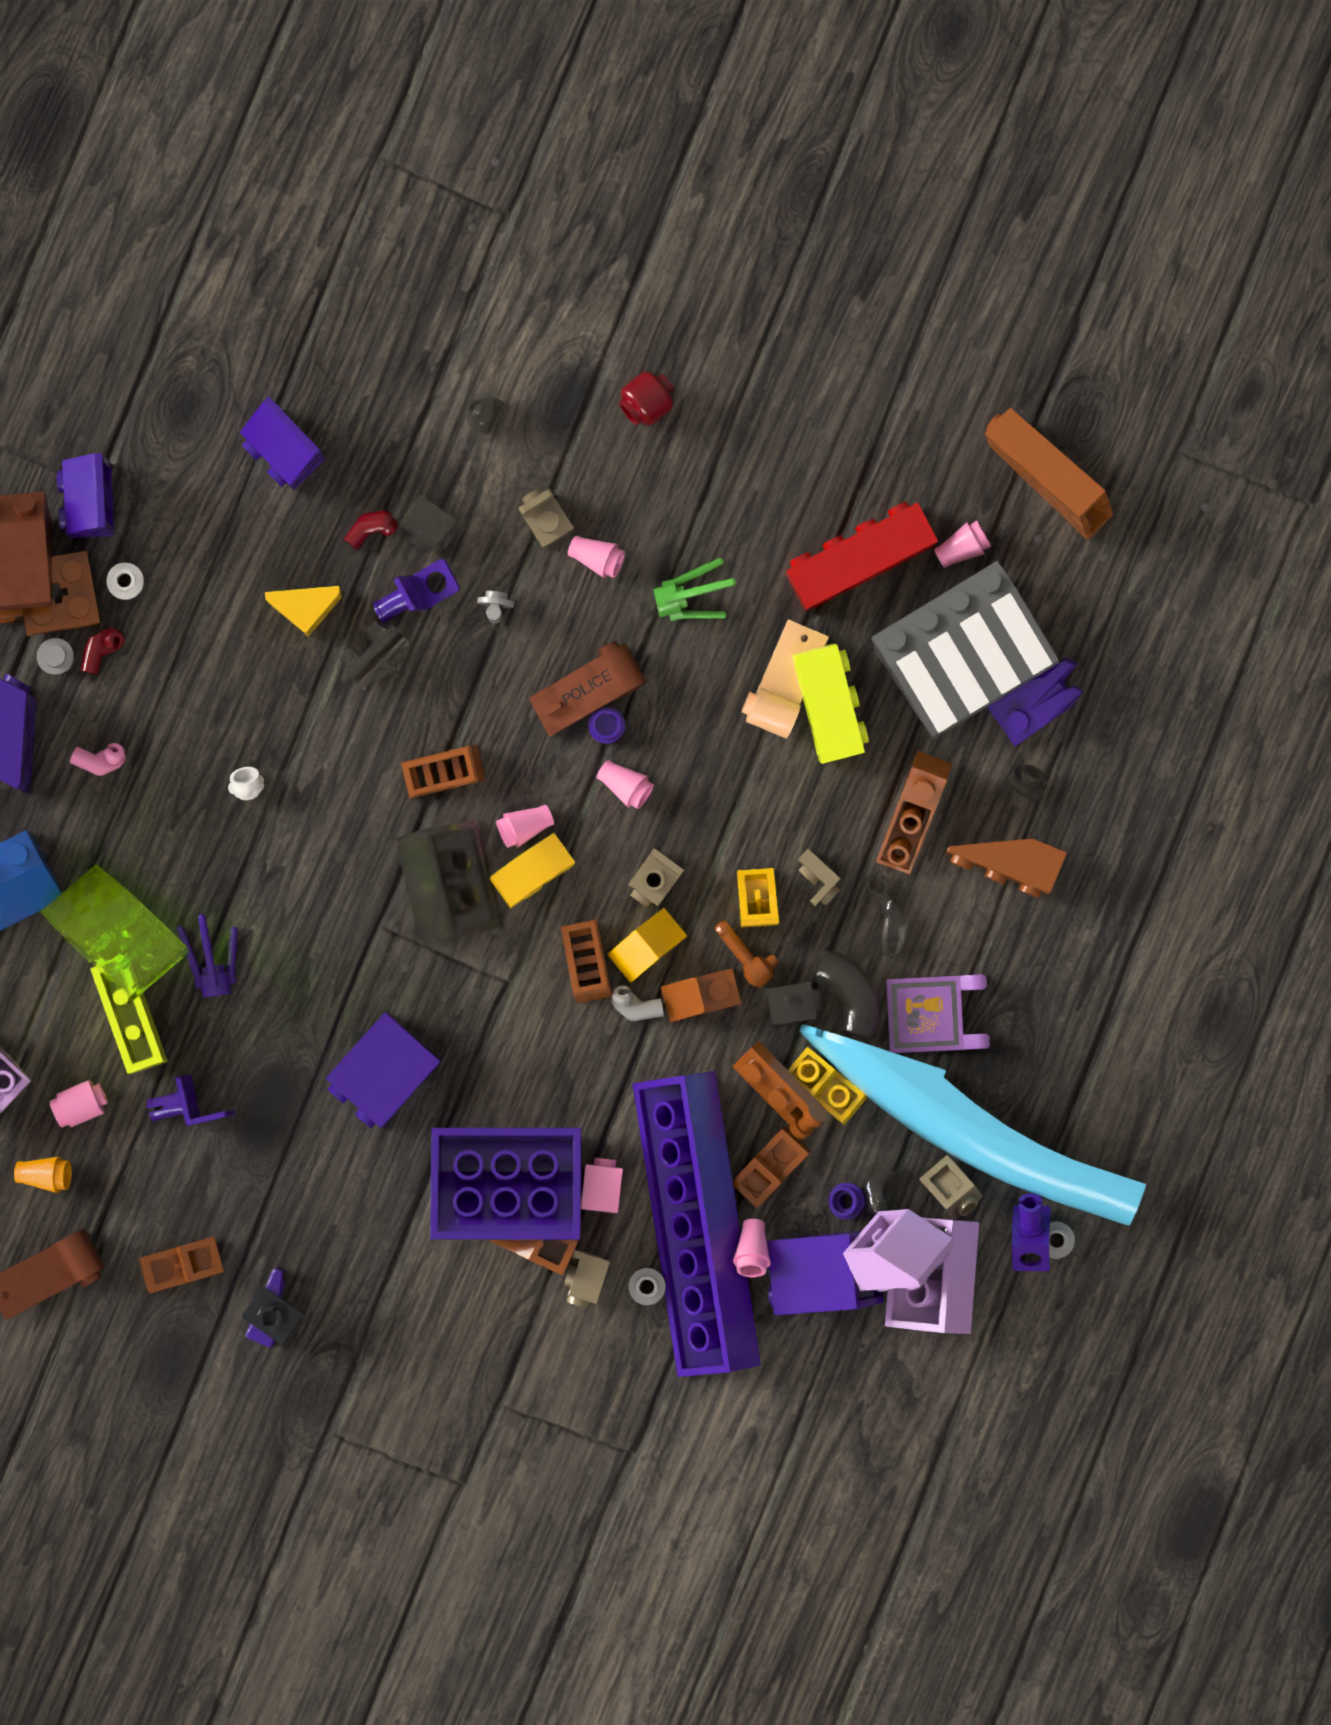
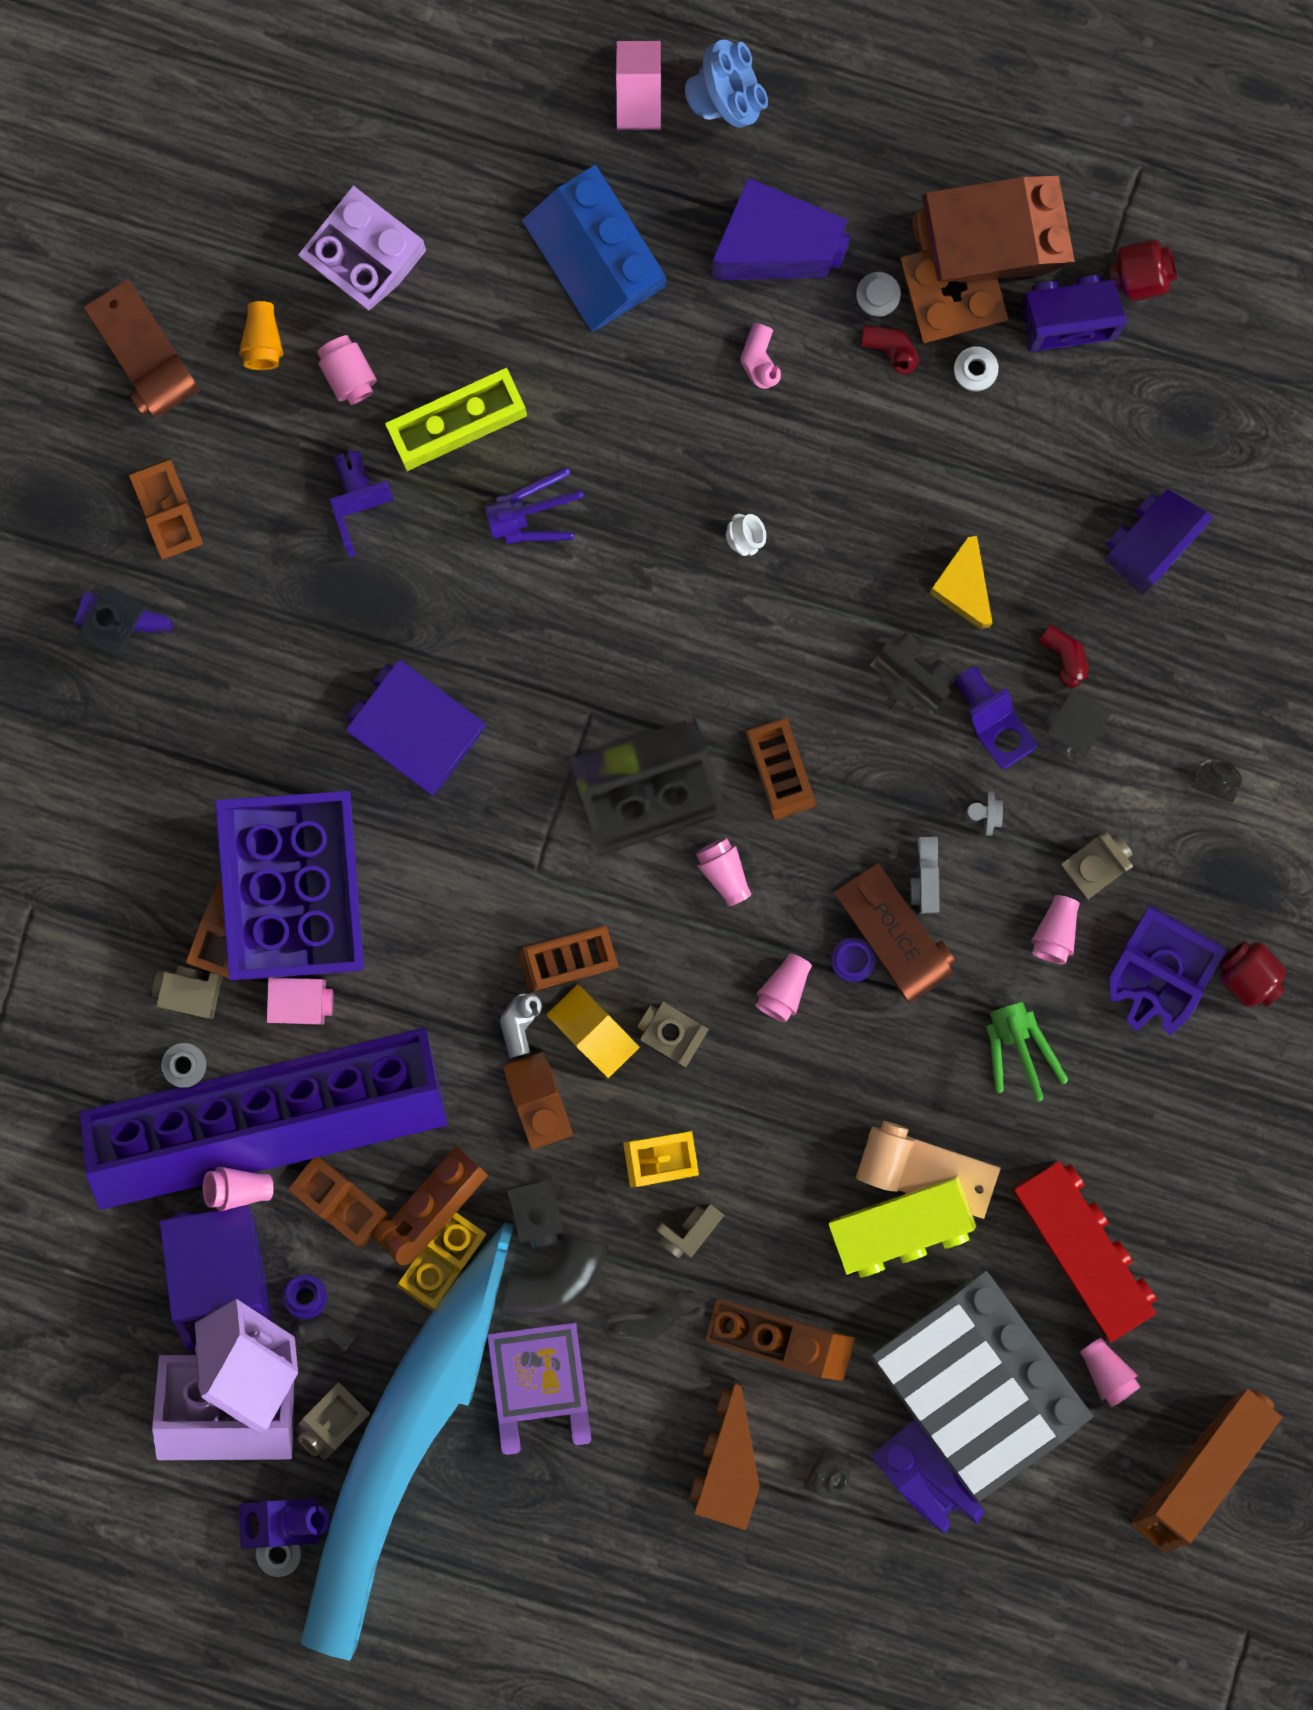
camera: 85 degrees right, 0 degrees up
clear neon green slope [41,864,189,1001] -> none
yellow slope [490,833,575,909] -> none
dark orange piece [714,920,779,989] -> none
none -> light grey plate [910,837,939,914]
none -> dark red head [1109,239,1177,302]
none -> dark purple plate [1109,904,1227,1036]

